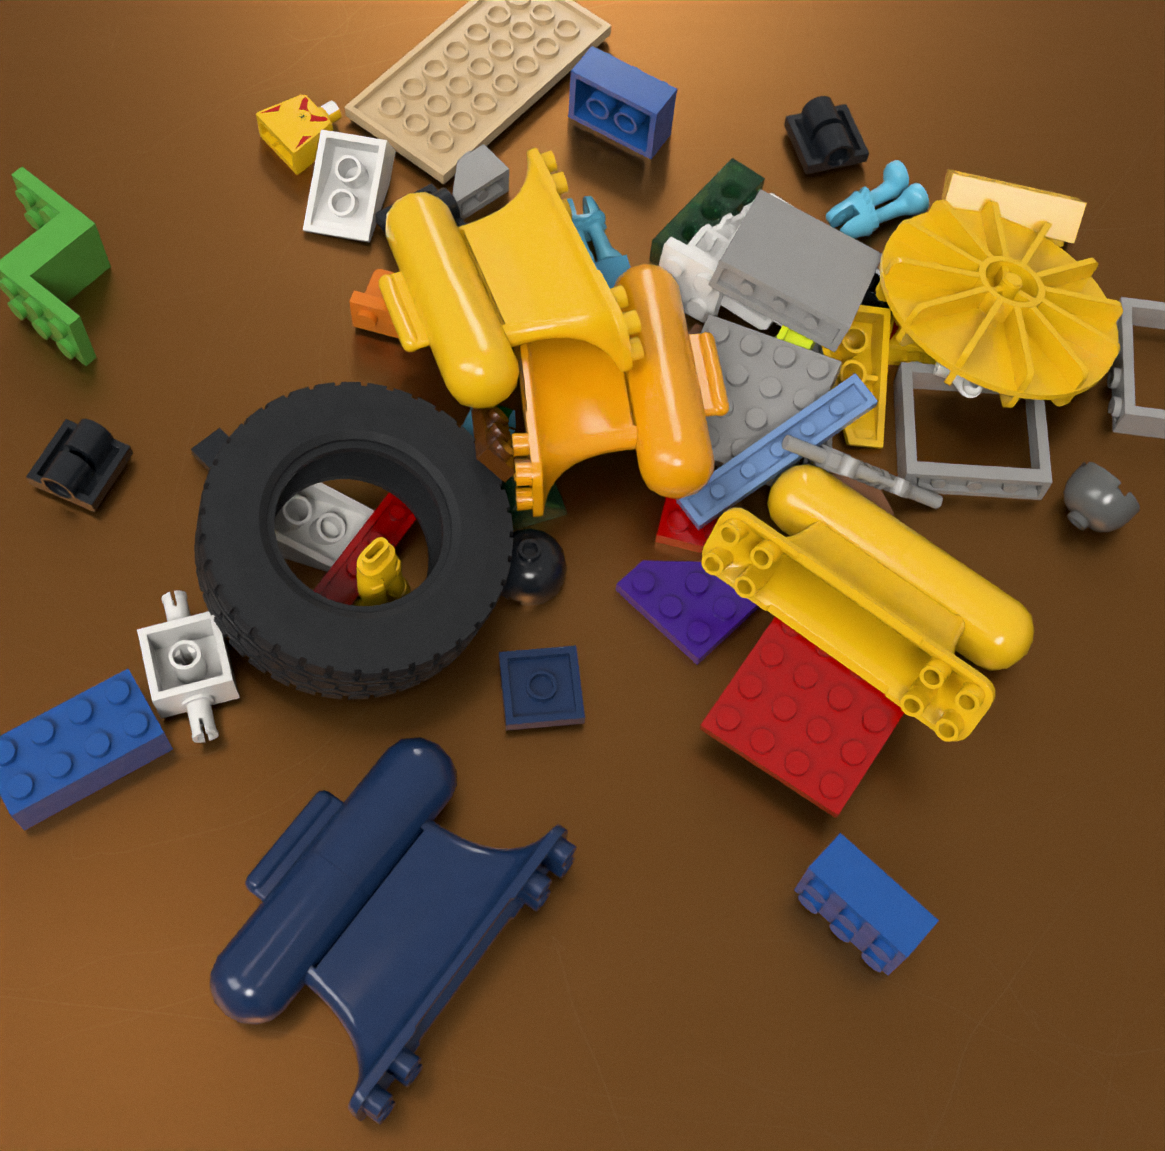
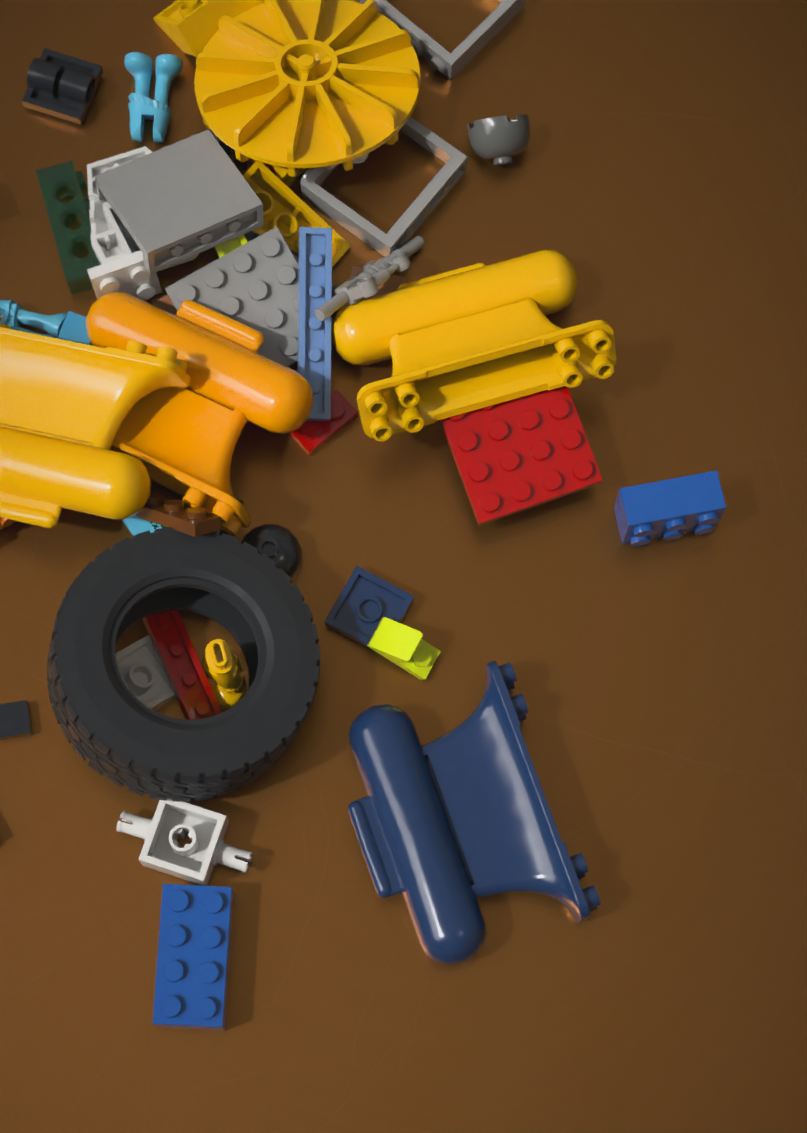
camera: 50 degrees left, 10 degrees up
dark purple plate [616,560,759,665] -> none
none -> neon yellow slope [367,617,441,680]

